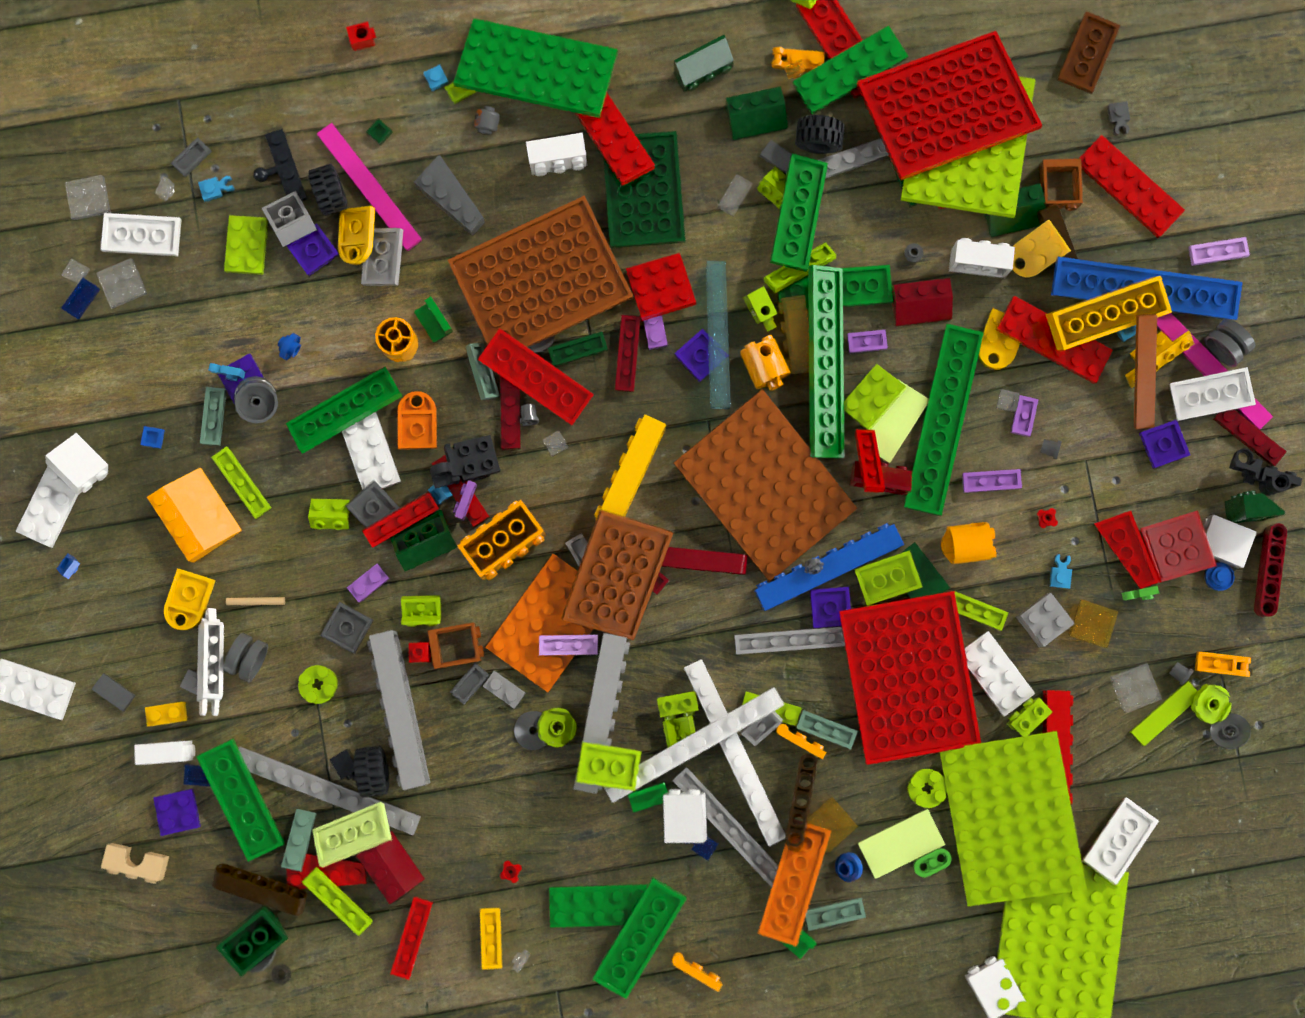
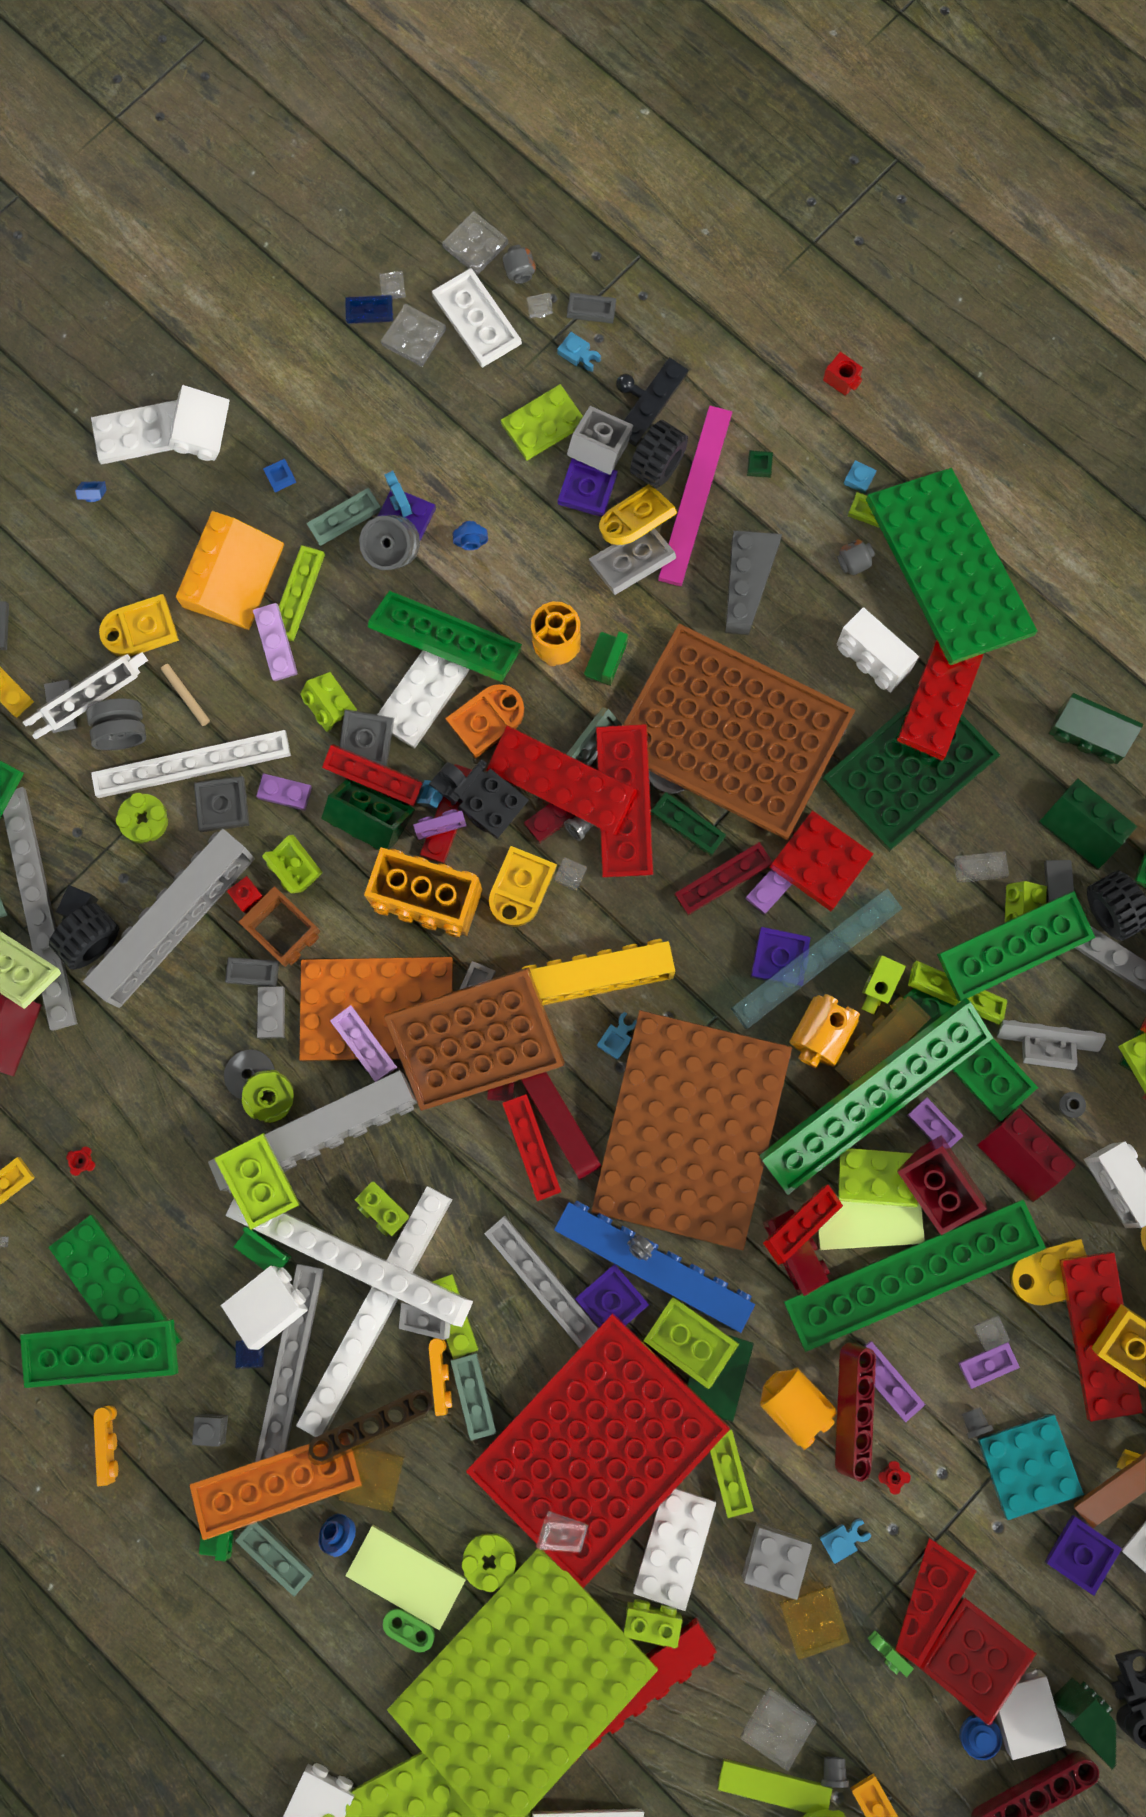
camera: 60 degrees right, 5 degrees down
lime bracket [663,716,700,755] -> none
none -> white plate [91,730,291,798]
none -> dark grey brick [192,1414,228,1447]
none -> lavender plate [253,603,298,681]
none -> red plate [486,725,637,835]
none -> yellow plate [489,846,557,927]
none -> red plate [502,1094,561,1201]
none -> dark grey head [503,245,536,284]
none -> clear slope [536,1511,588,1552]
none -> dark azure plate [597,1012,637,1060]
none -> dark red beam [835,1342,876,1482]
none -> dark red slope [897,1135,987,1235]
none -> teal plate [977,1414,1084,1520]
none -> light grey bracket [997,1020,1106,1070]

